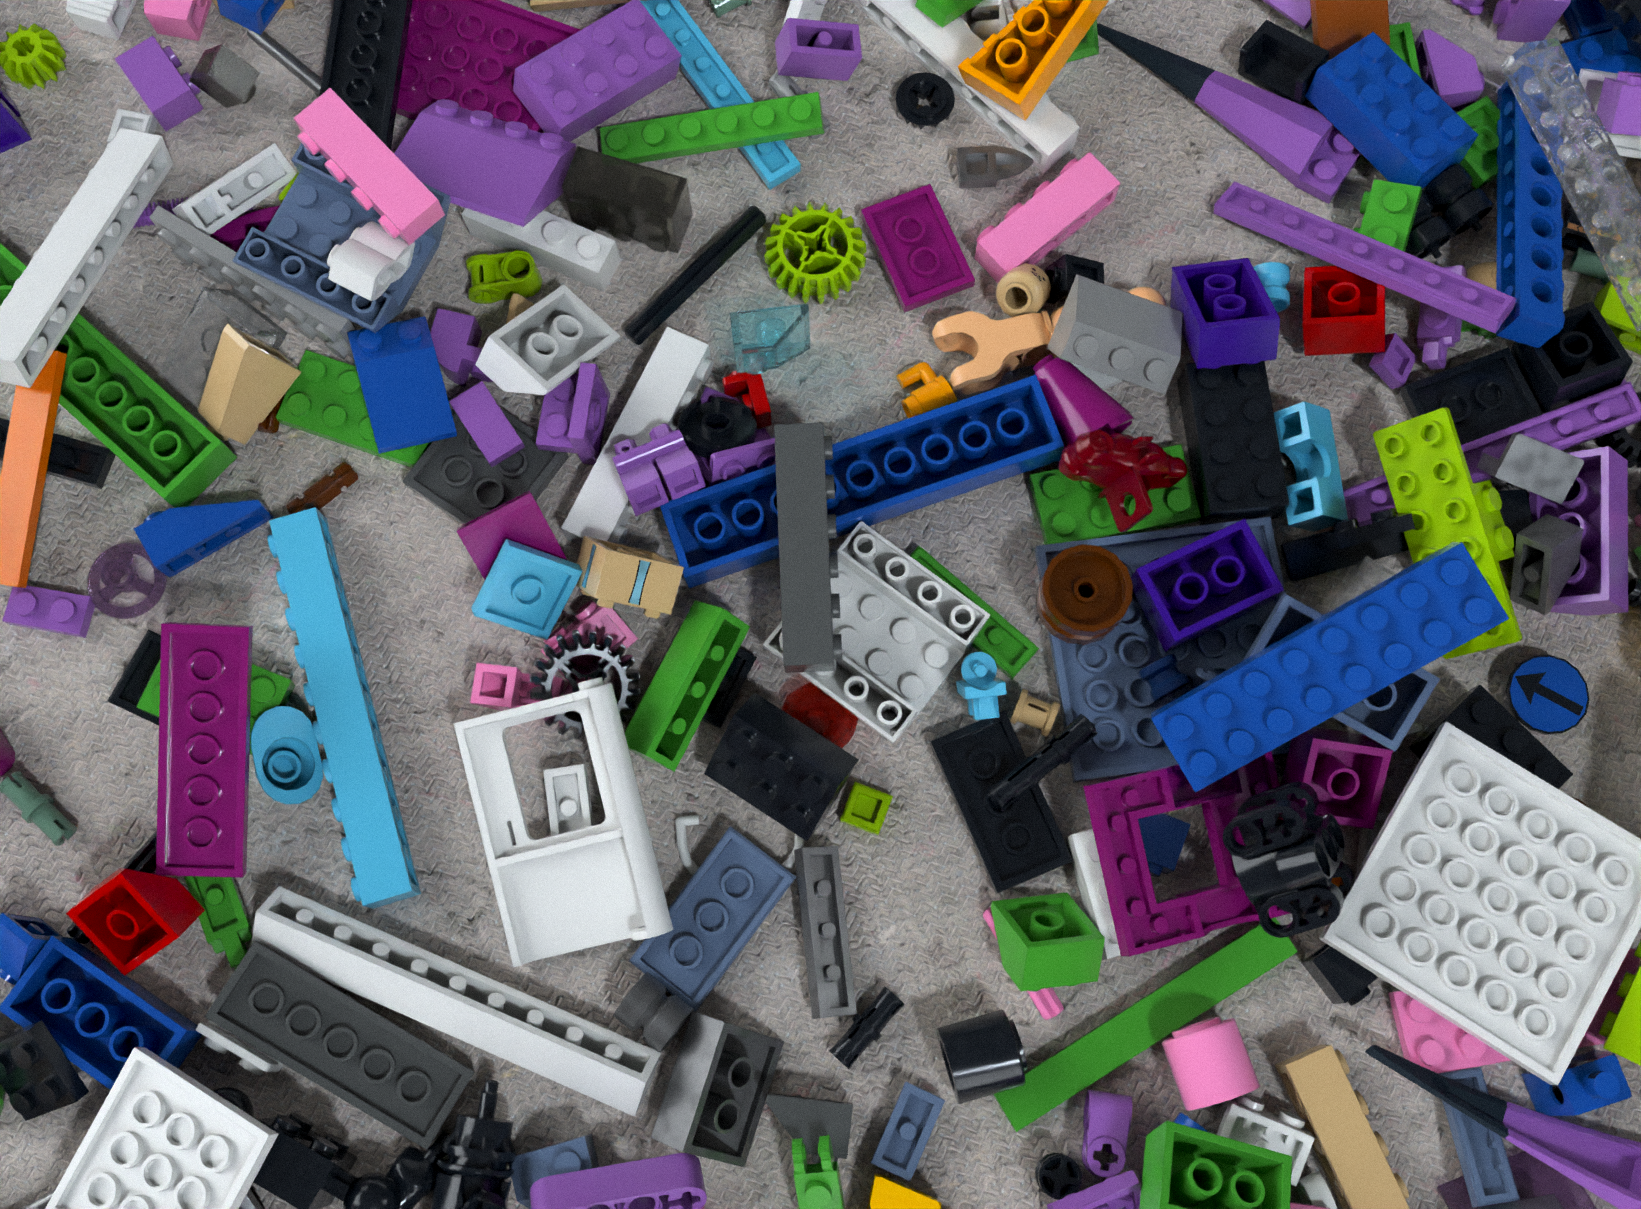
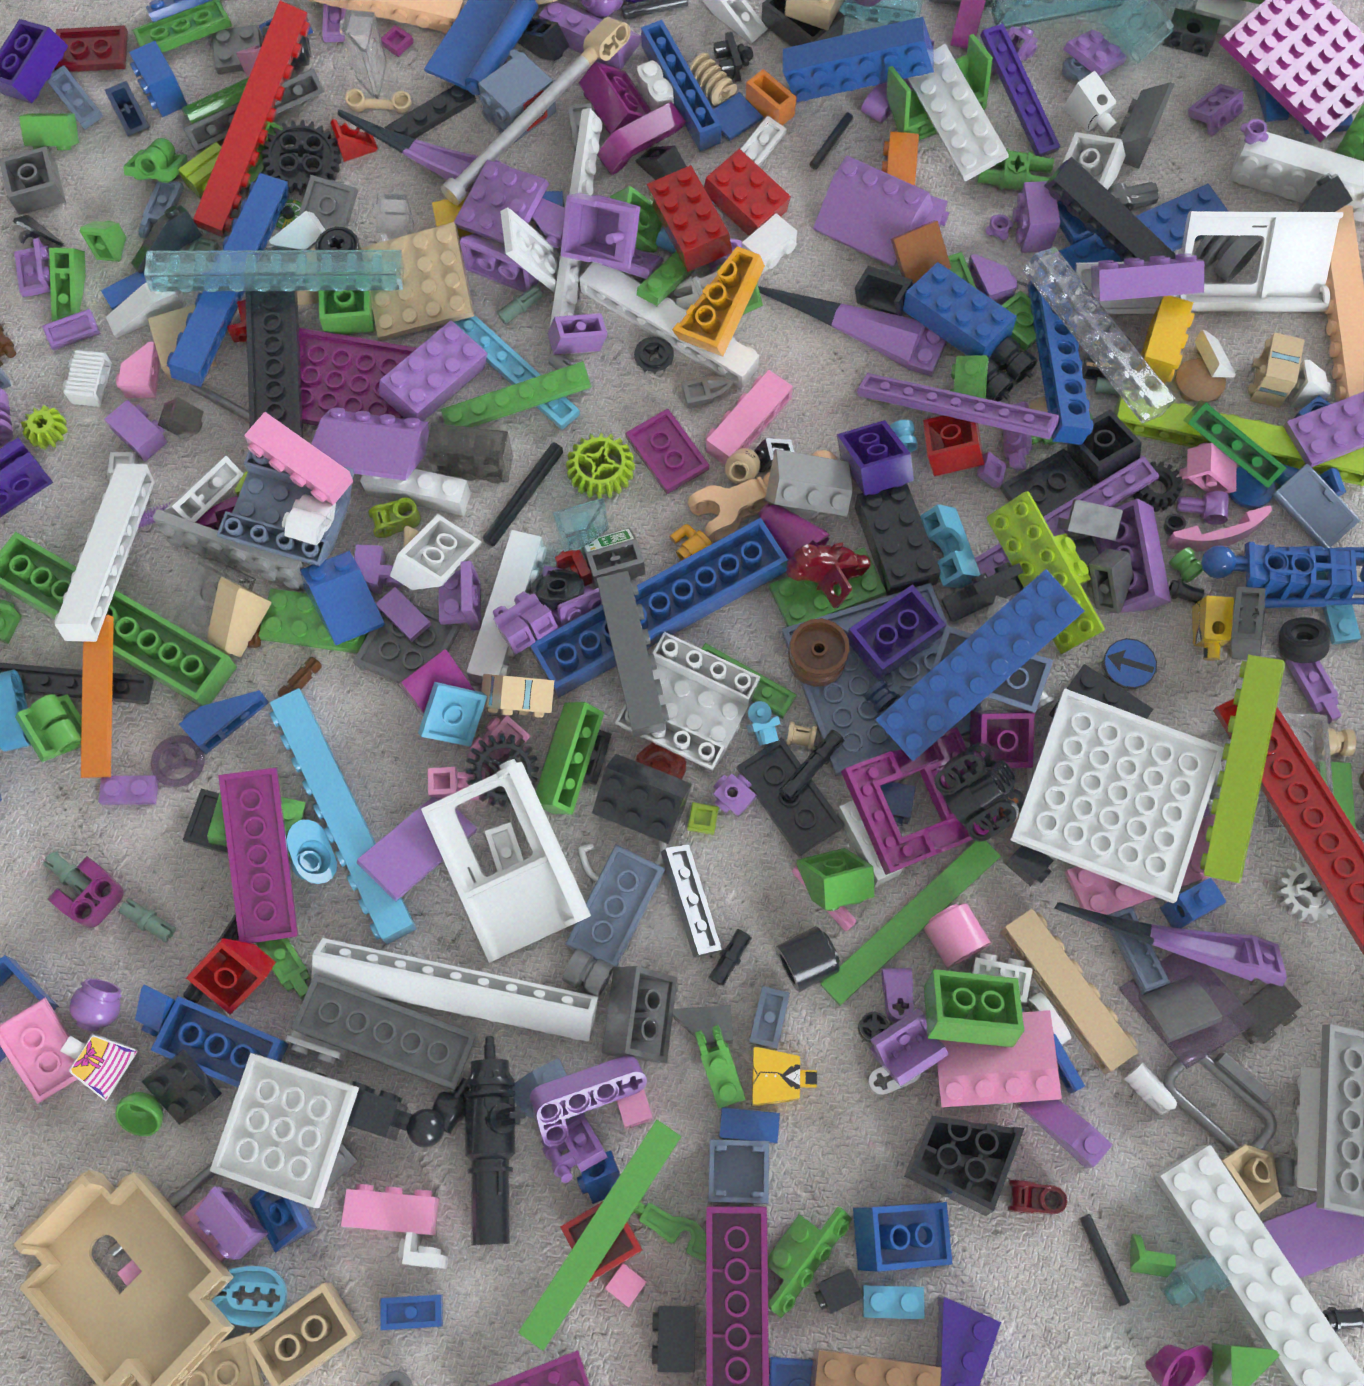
camera: 10 degrees left, 5 degrees down
none -> medium lavender tile [357,797,477,902]
none -> flat silver slope [580,527,645,589]
none -> medium lavender brick [713,773,756,817]

